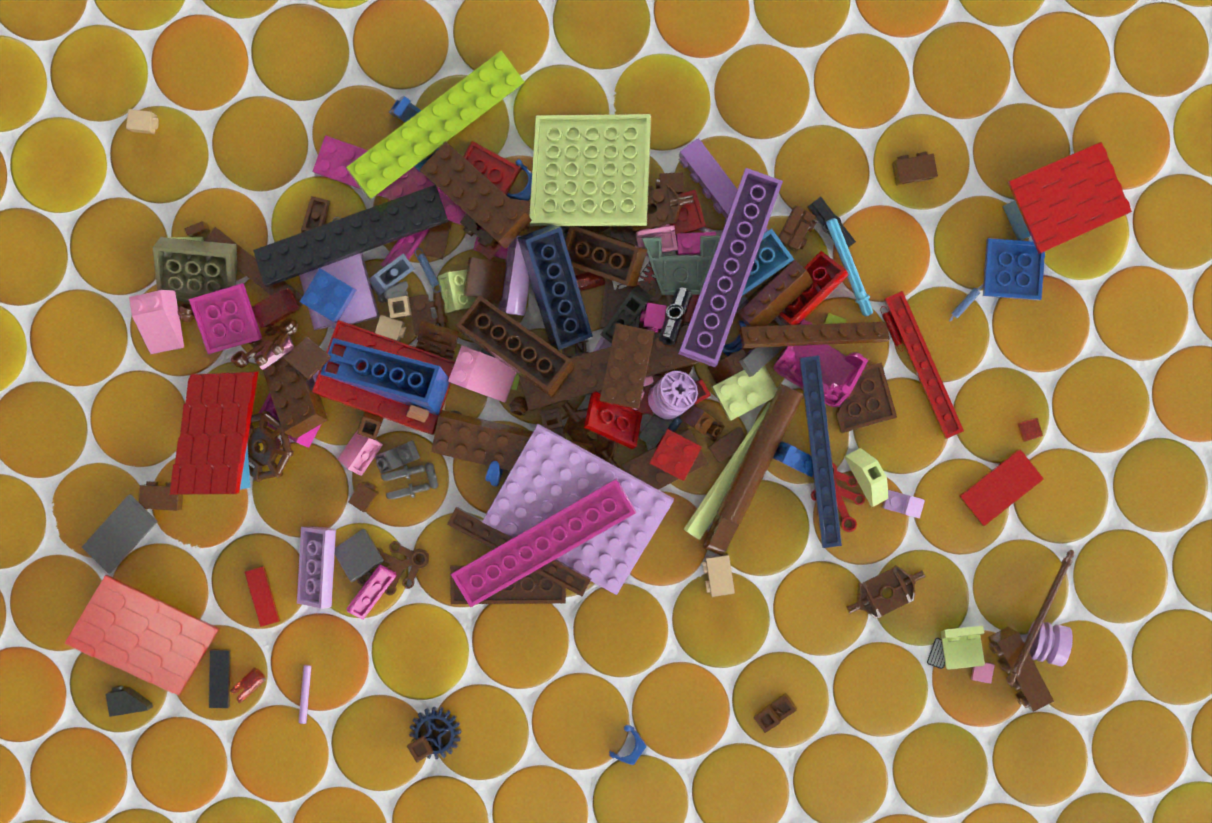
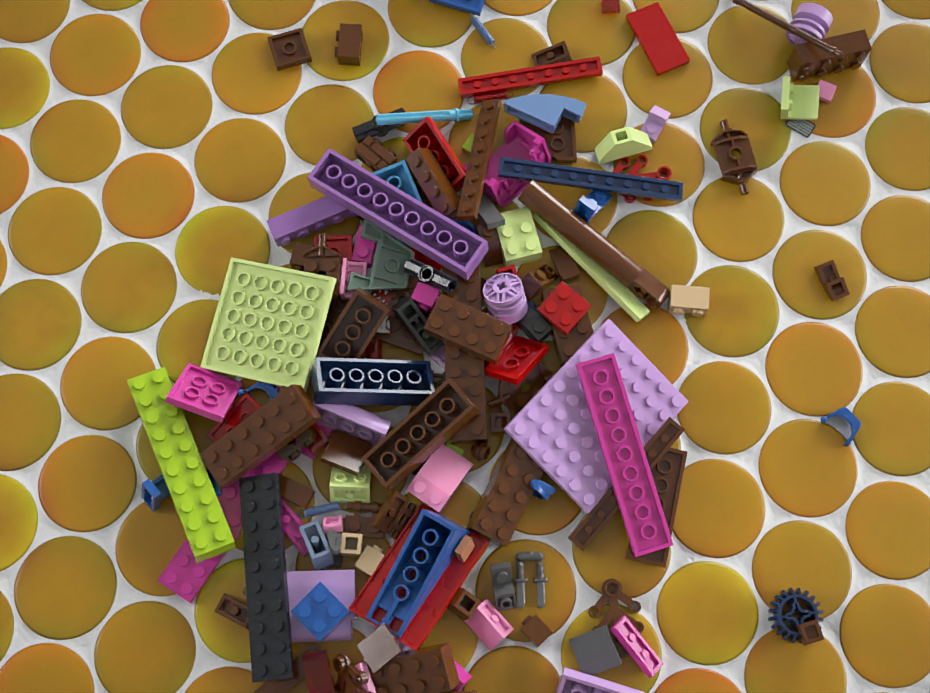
camera: 80 degrees left, 15 degrees down
none -> dark pink plate [166,363,243,423]
none -> reddish brown tile [267,28,312,71]
none -> bright pink tile [322,515,343,534]
none -> medium blue slope [504,94,587,134]
none -> reddish brown slope [531,41,572,66]

